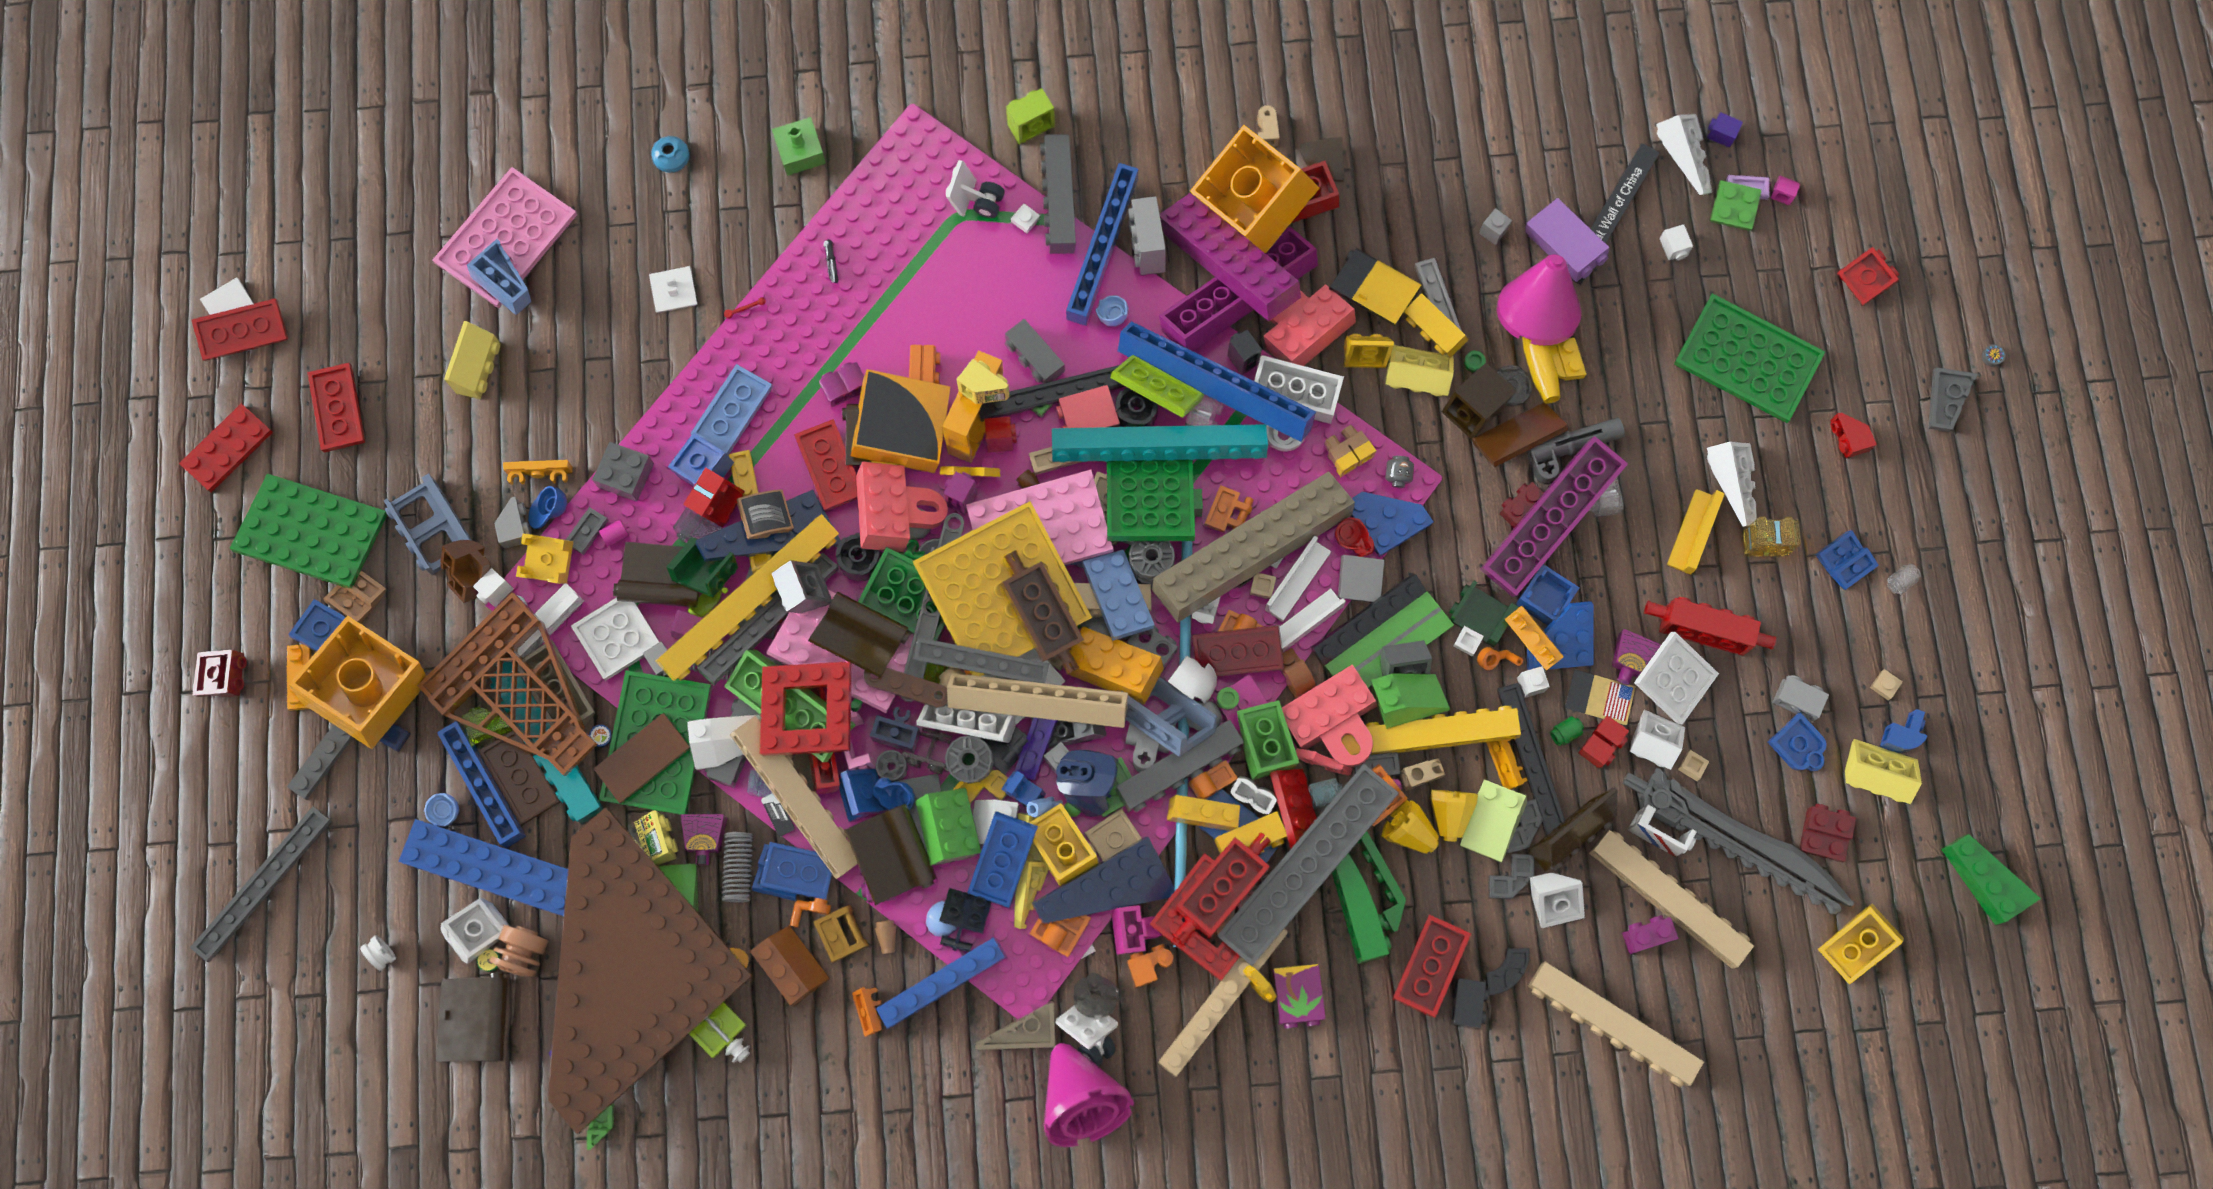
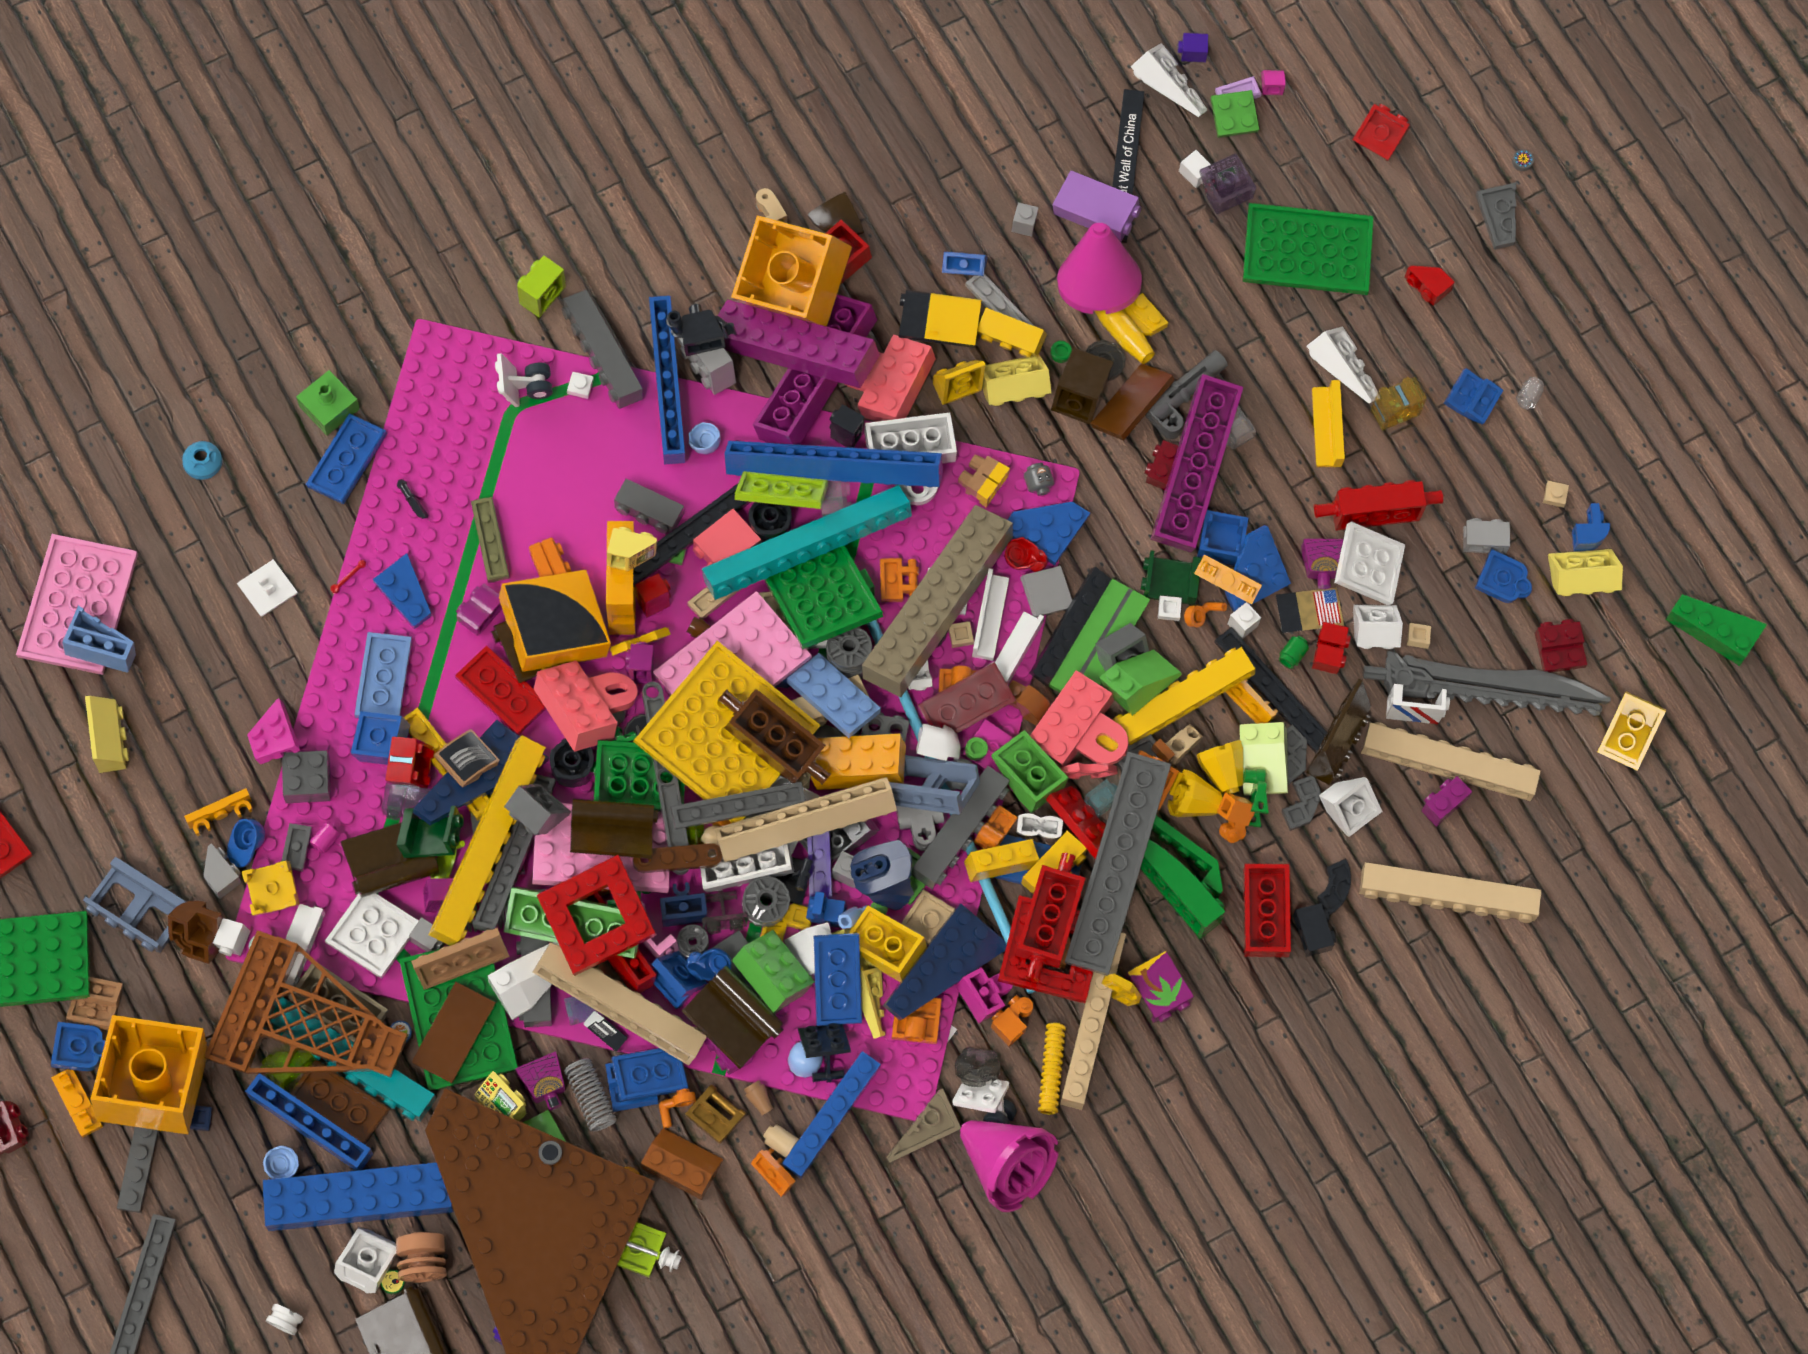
camera: 30 degrees left, 5 degrees down
none -> dark pink wing [247,698,300,765]
none -> blue tile [305,413,387,505]
none -> blue wing [373,553,432,629]
none -> medium nougat plate [411,928,510,990]
none -> olive tile [471,497,509,583]
none -> tile [539,1141,562,1165]
none -> black torso [666,304,737,357]
none -> tan brick [763,1124,799,1158]
none -> blue slope [942,252,987,276]
none -> yellow piece [1038,1023,1066,1115]
none -> dark orange tile [1151,738,1175,763]
none -> clear purple slope [1199,153,1256,215]
none -> orange brick [1217,792,1255,843]
none -> green piece [1243,768,1269,828]

